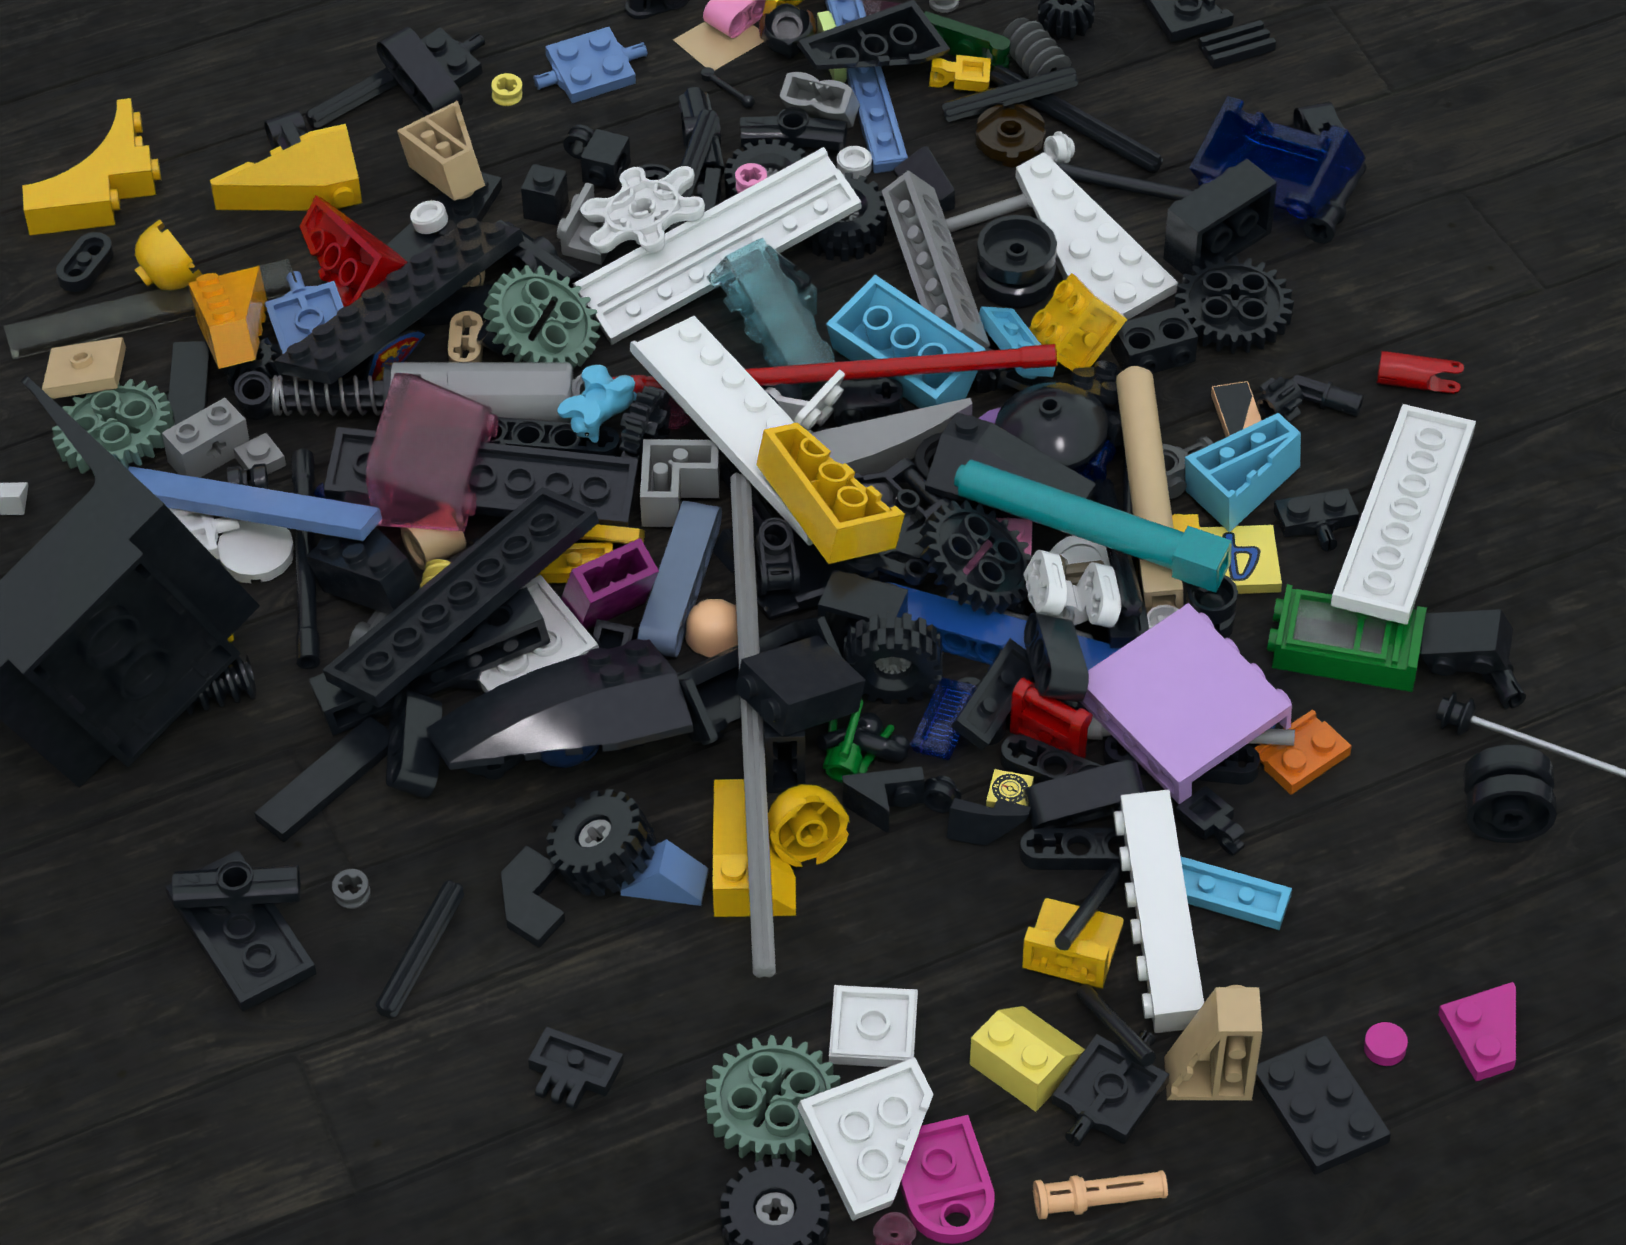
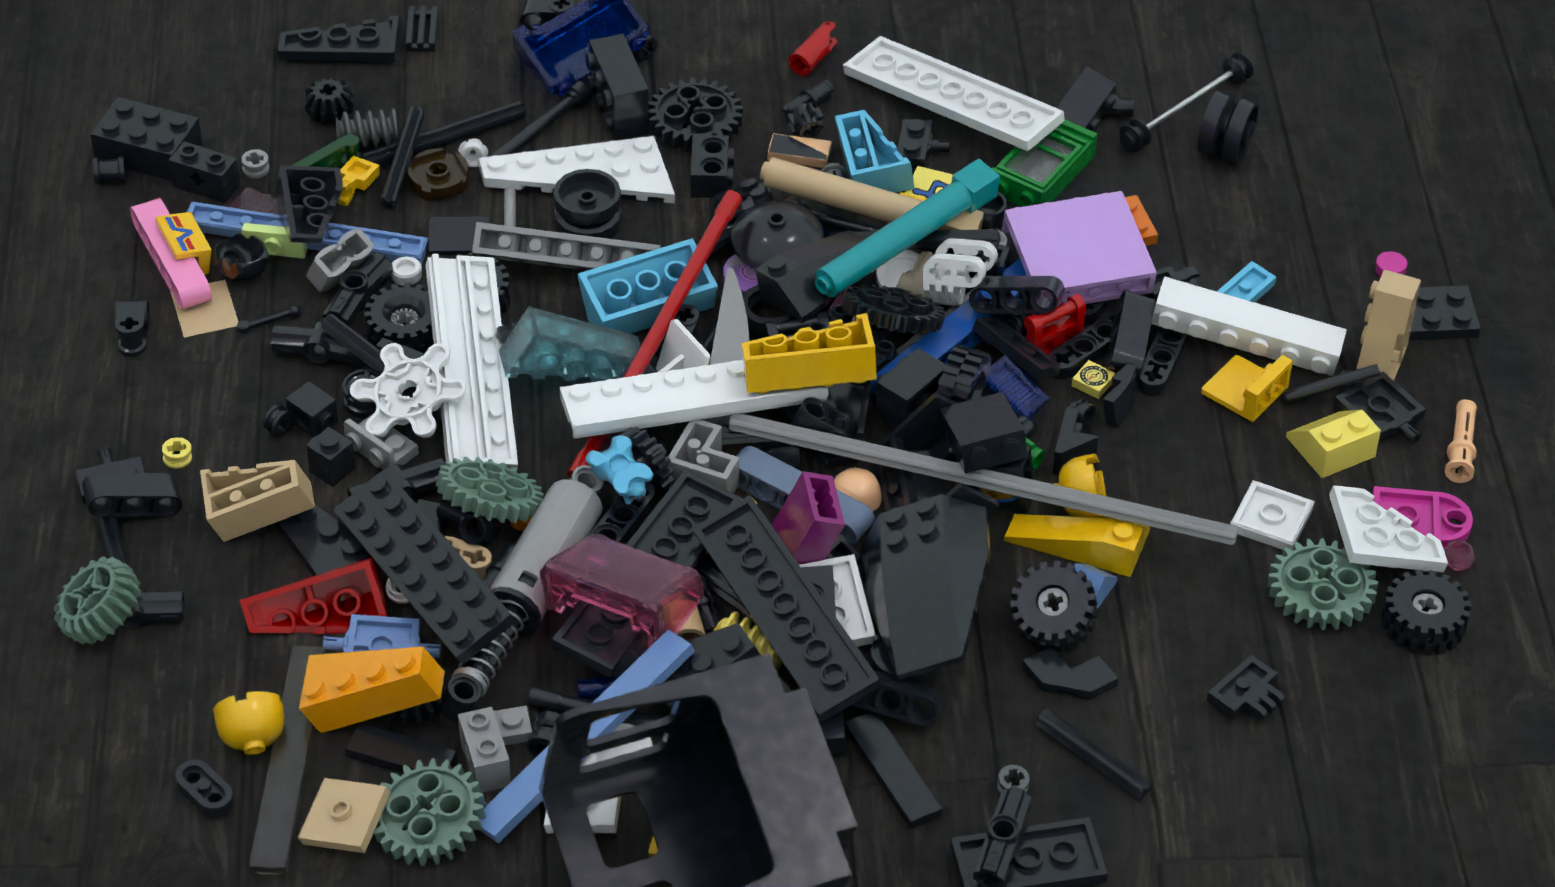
camera: 70 degrees left, 5 degrees down
yellow arch [22,98,161,235] -> none
yellow wedge [210,124,362,211] -> none
white tile [410,200,448,234] -> none
medium blue plate [533,27,647,103] -> none
bright pink bush [735,163,767,193] -> none
medium azure plate [979,306,1056,379] -> none
yellow bracket [1029,273,1127,372] -> none
black bar [1055,862,1126,951] -> none
dark pink wing [1438,982,1516,1082] -> none
none -> sand green gear [54,557,141,645]

